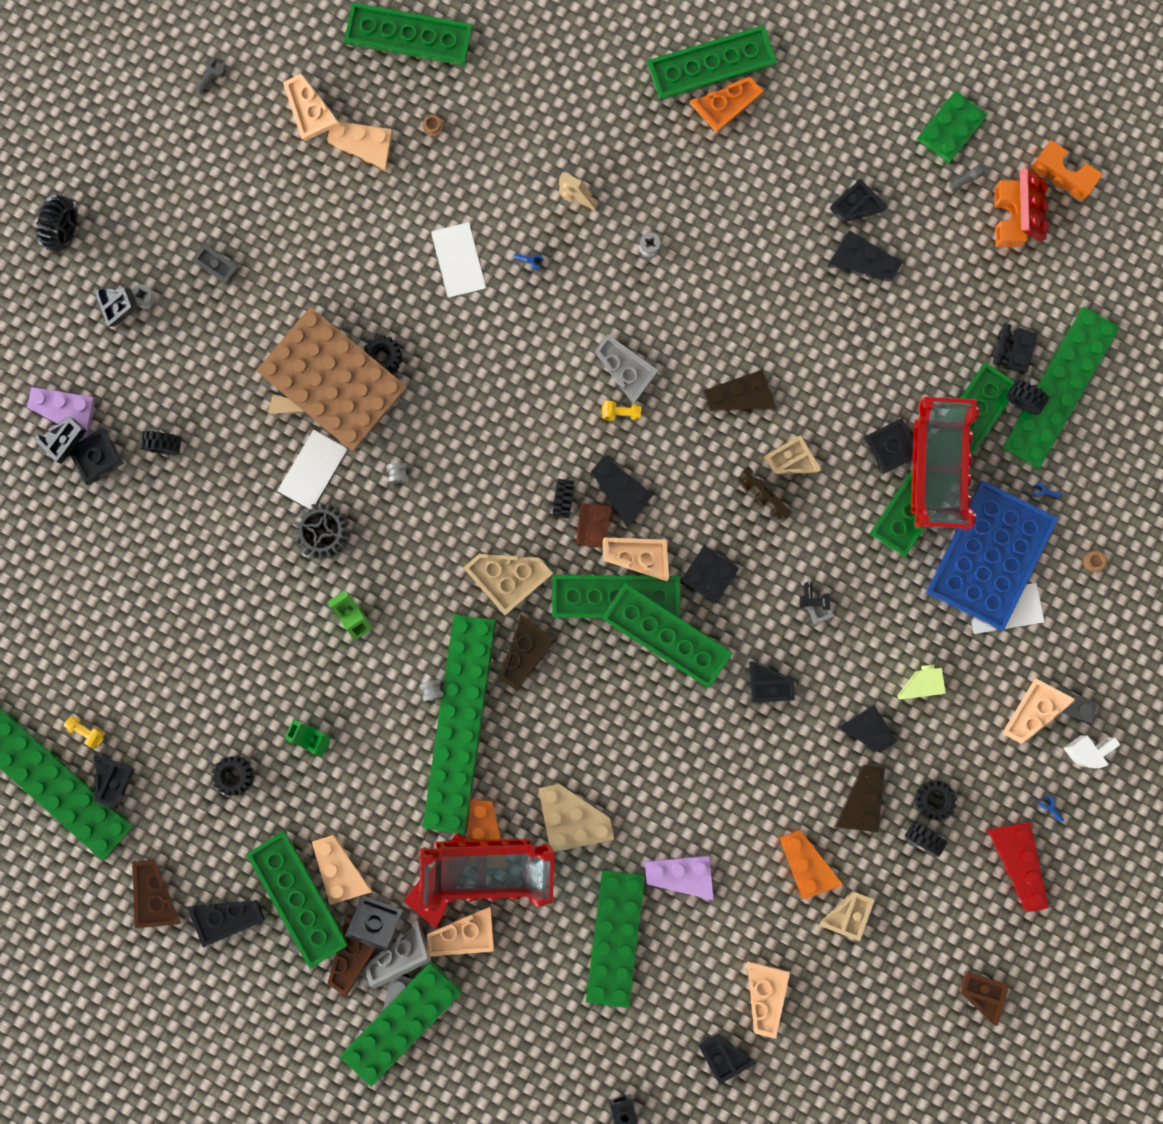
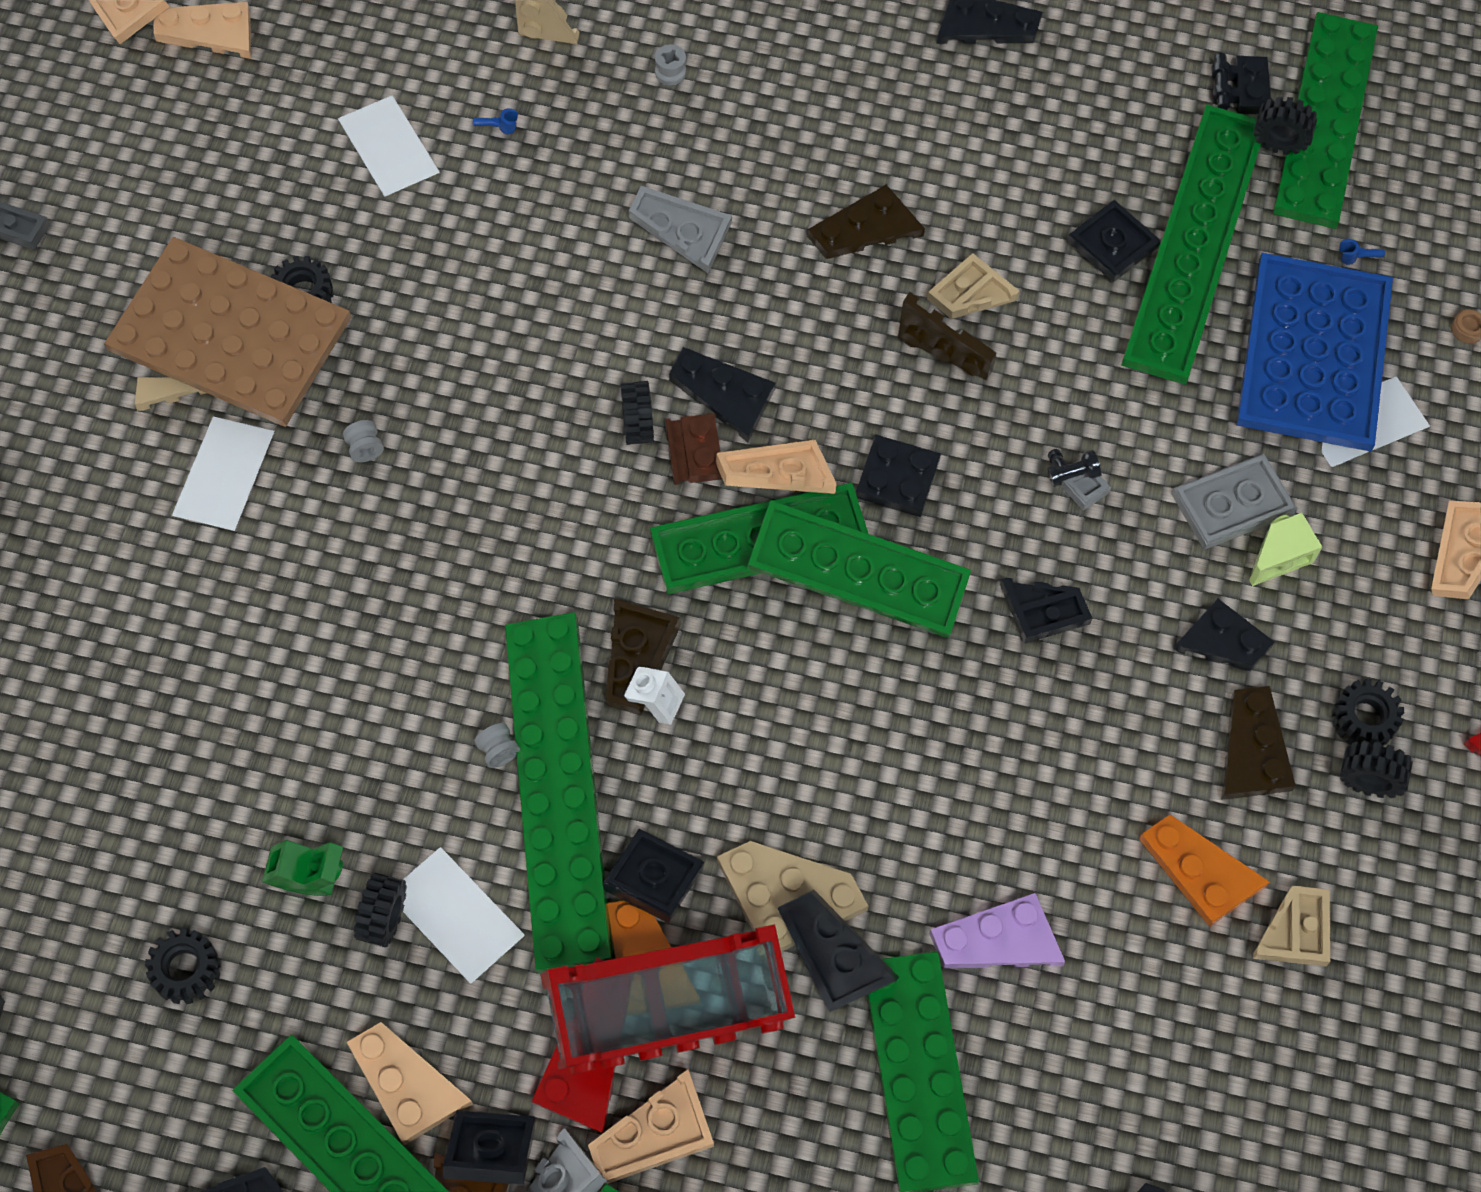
camera: 15 degrees left, 20 degrees down
dark grey gear [293,503,351,560] -> none
bright green brick [327,590,373,641] -> none
tan plate [463,554,553,616] -> none
yellow bar [602,401,641,421] -> none
light nougat wing [747,961,790,1039] -> none
windscreen [911,397,979,531] -> none
none -> black tyre [354,873,407,947]
none -> white sticker [403,847,525,984]
none -> black plate [603,829,705,924]
none -> white bracket [624,667,685,725]
none -> black wing [777,889,900,1012]
none -> light grey tile [1171,454,1297,550]

